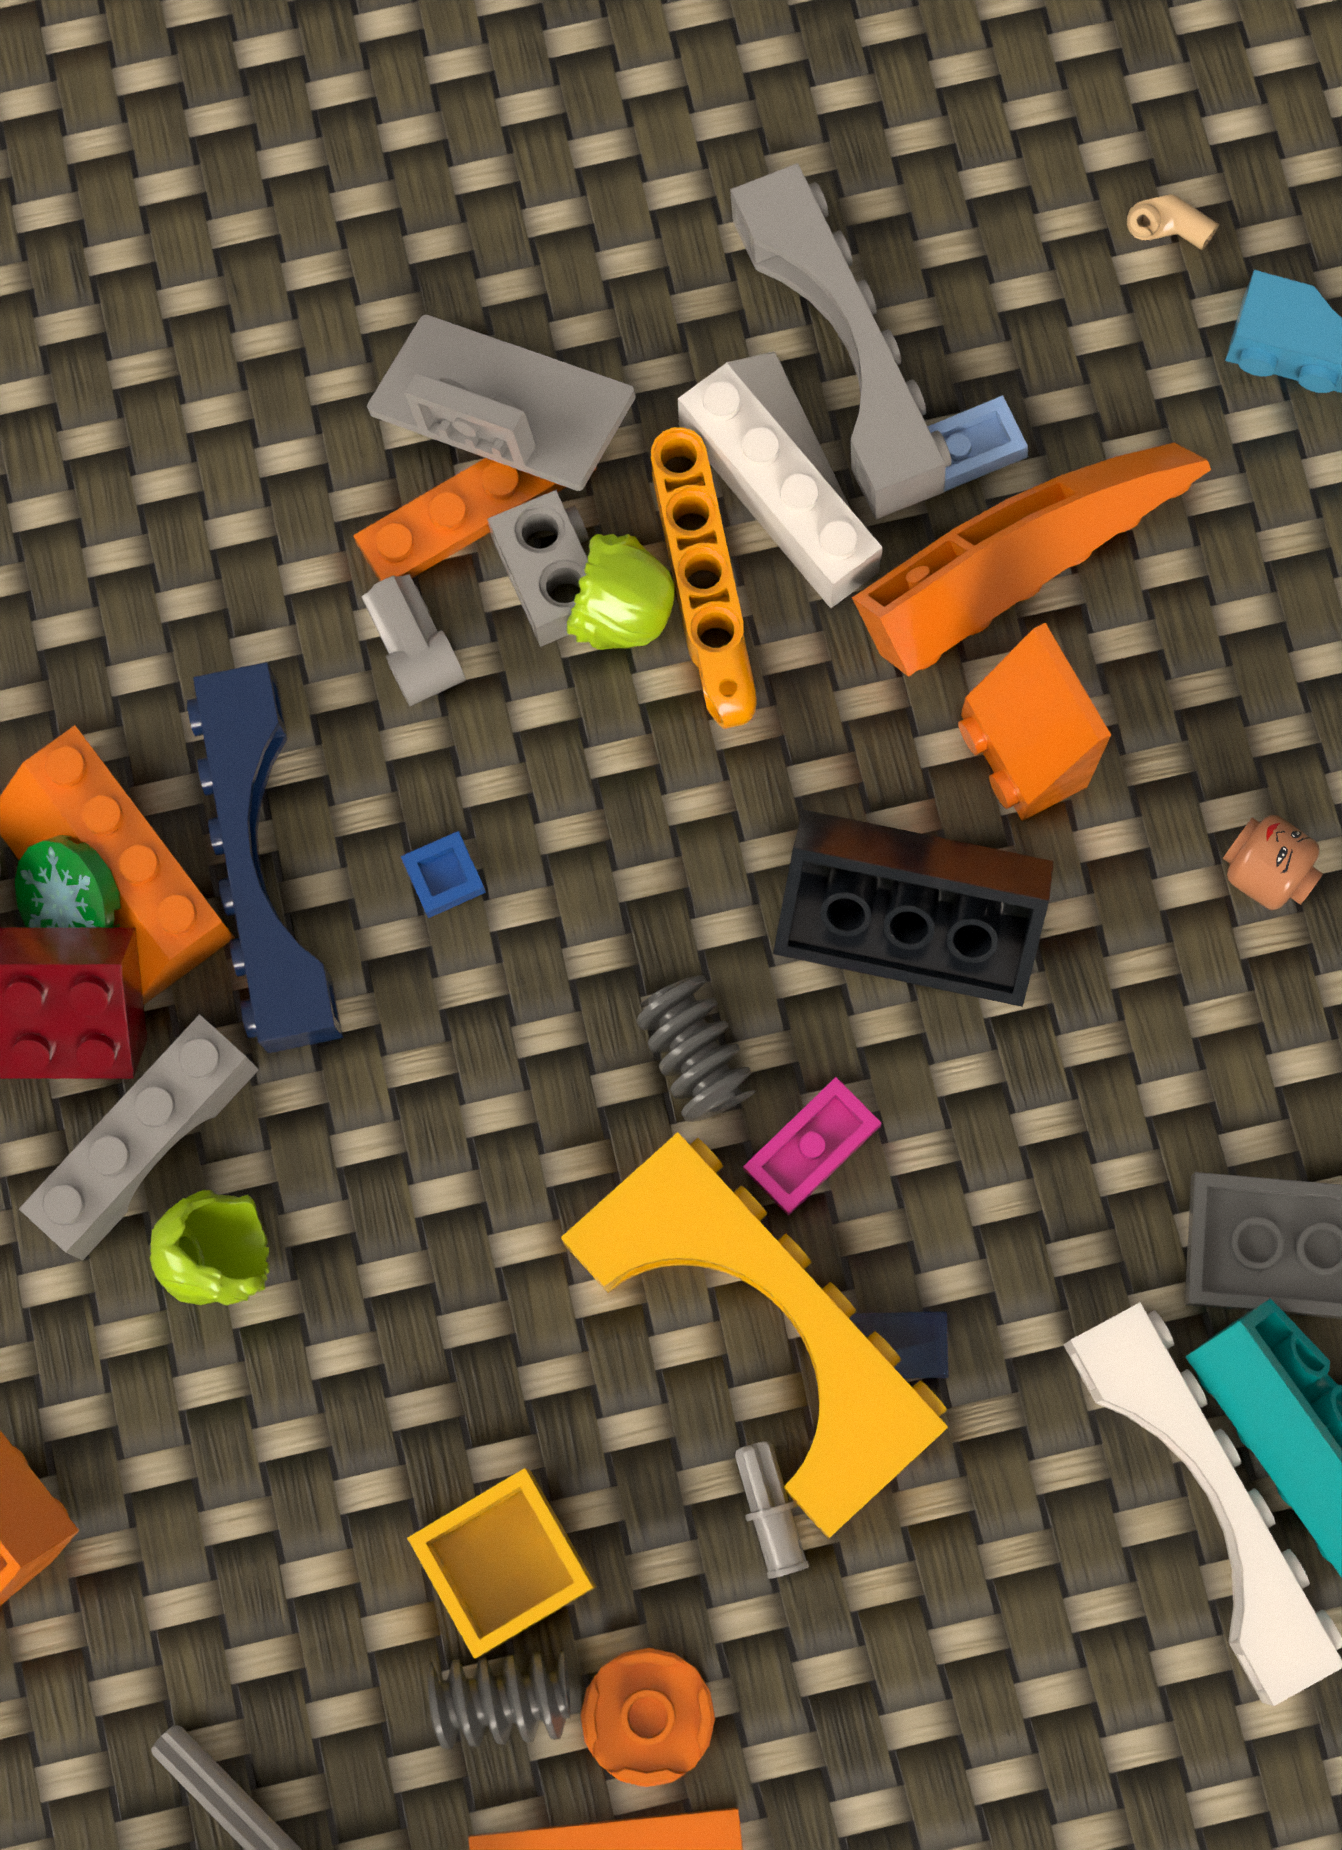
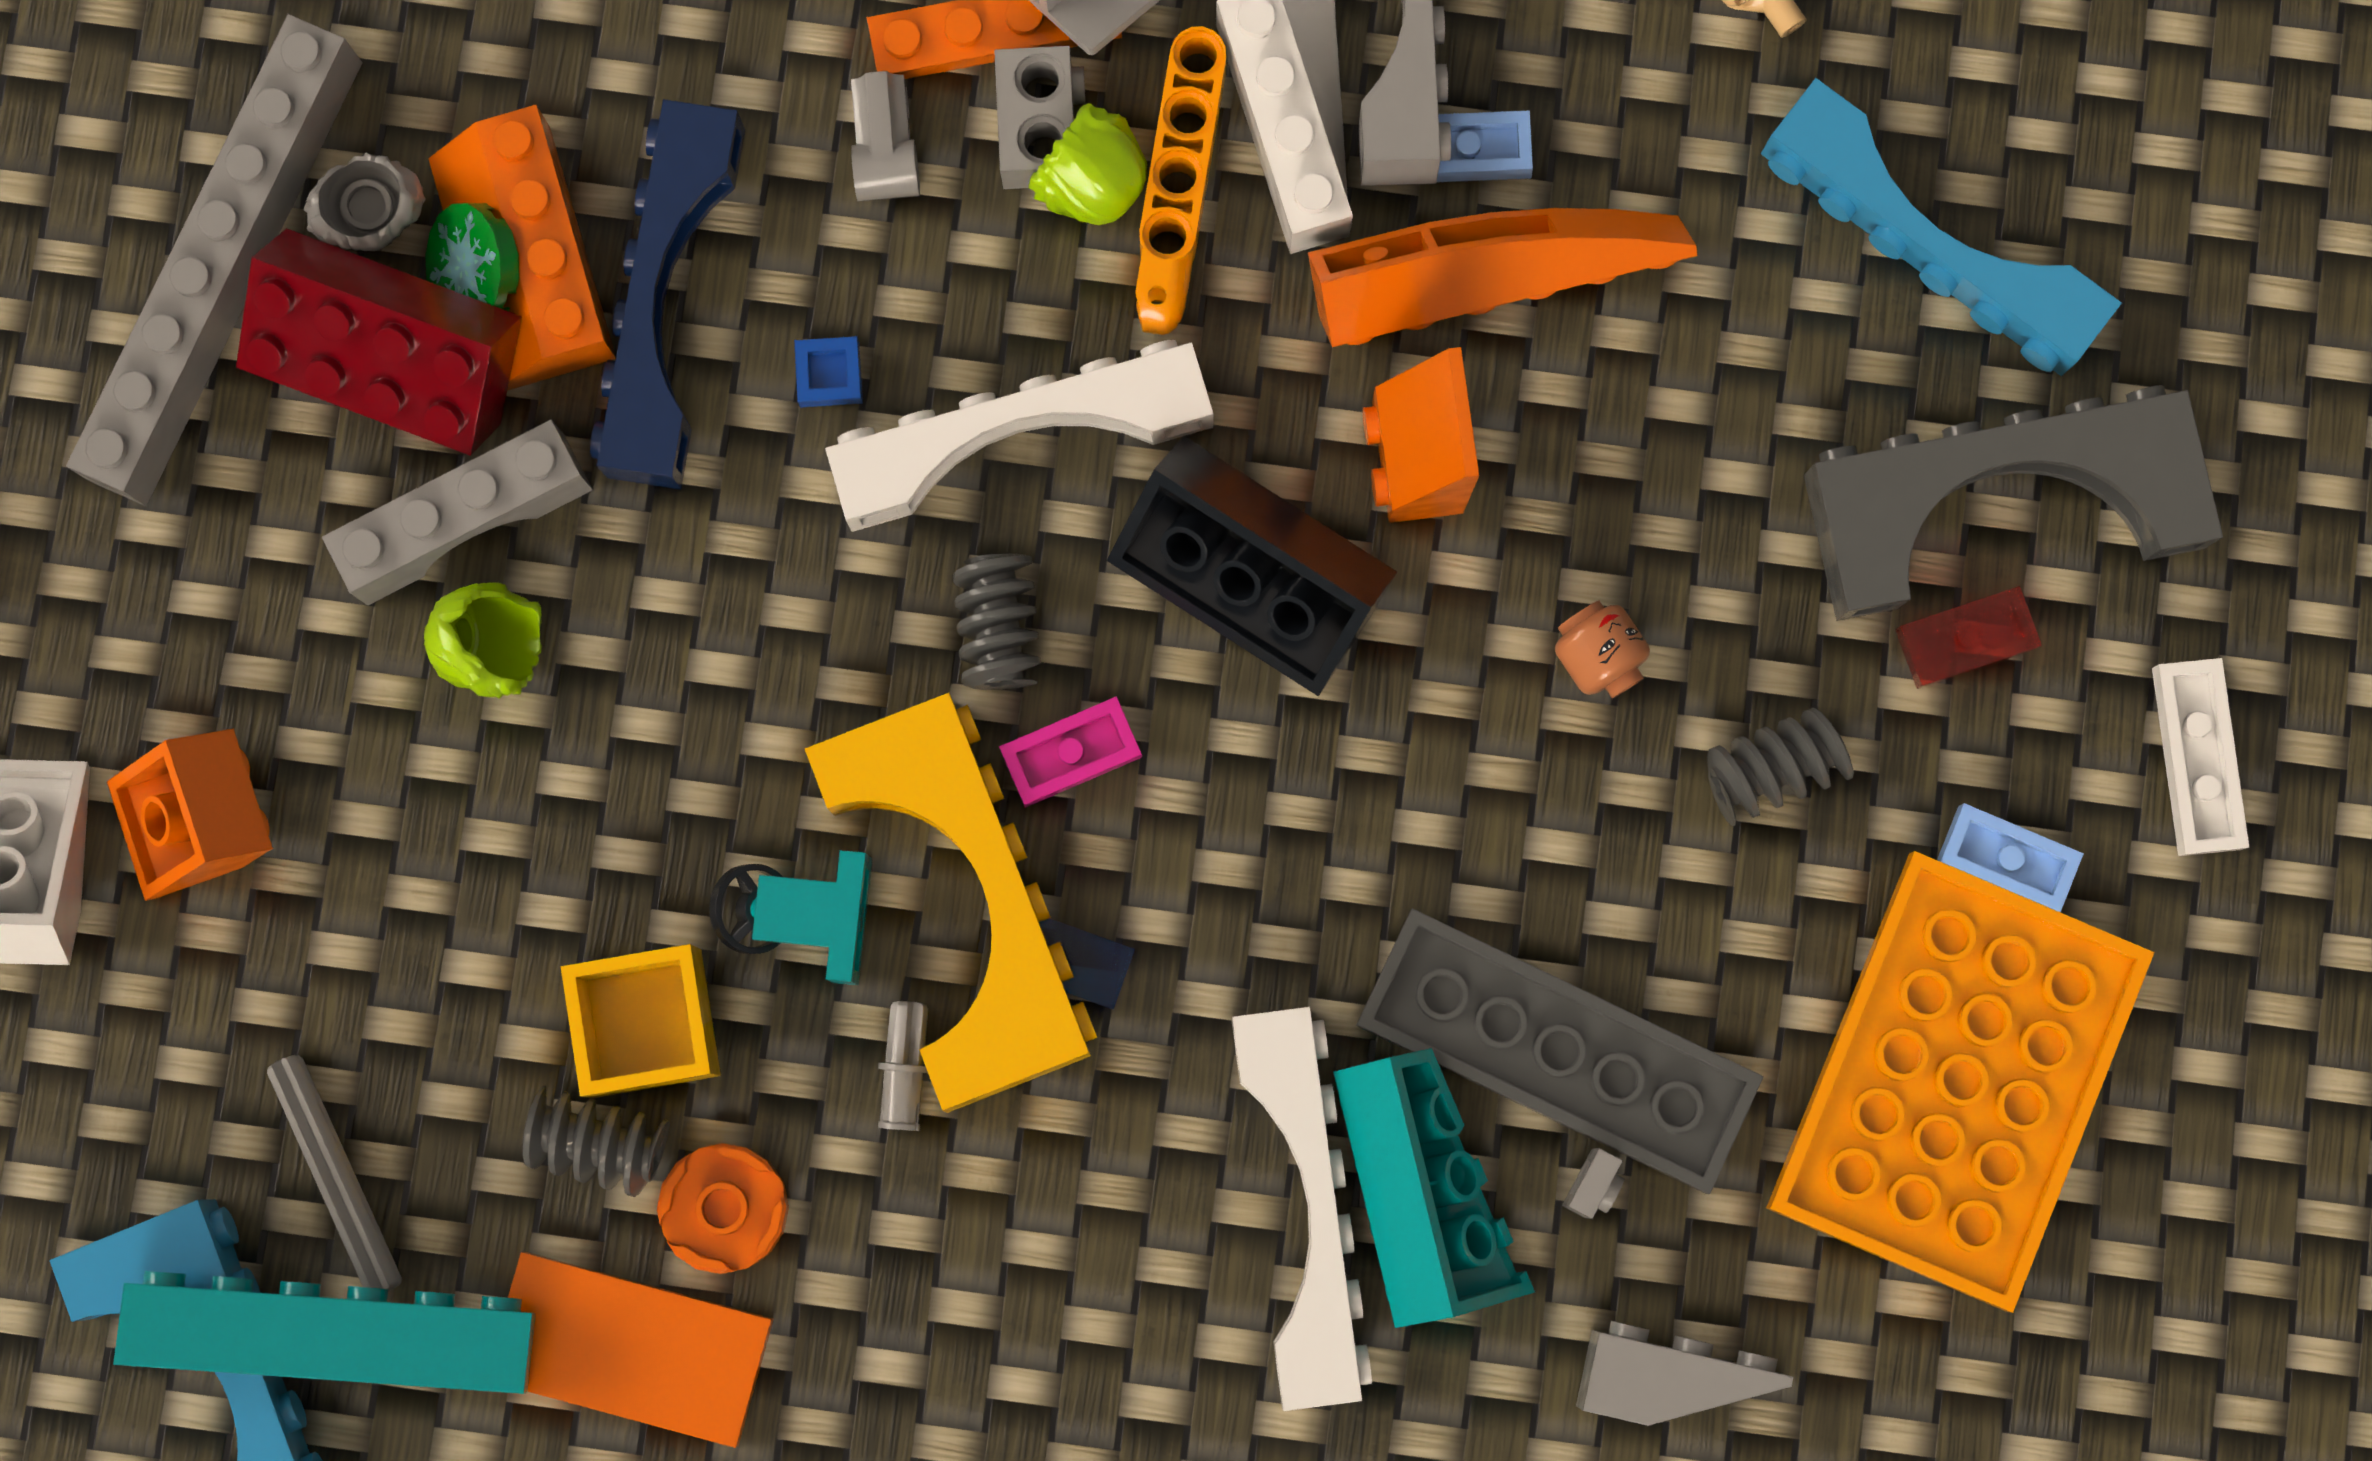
camera: 15 degrees right, 5 degrees up
none -> teal piece [709,850,872,985]
none -> white arch [825,340,1214,532]

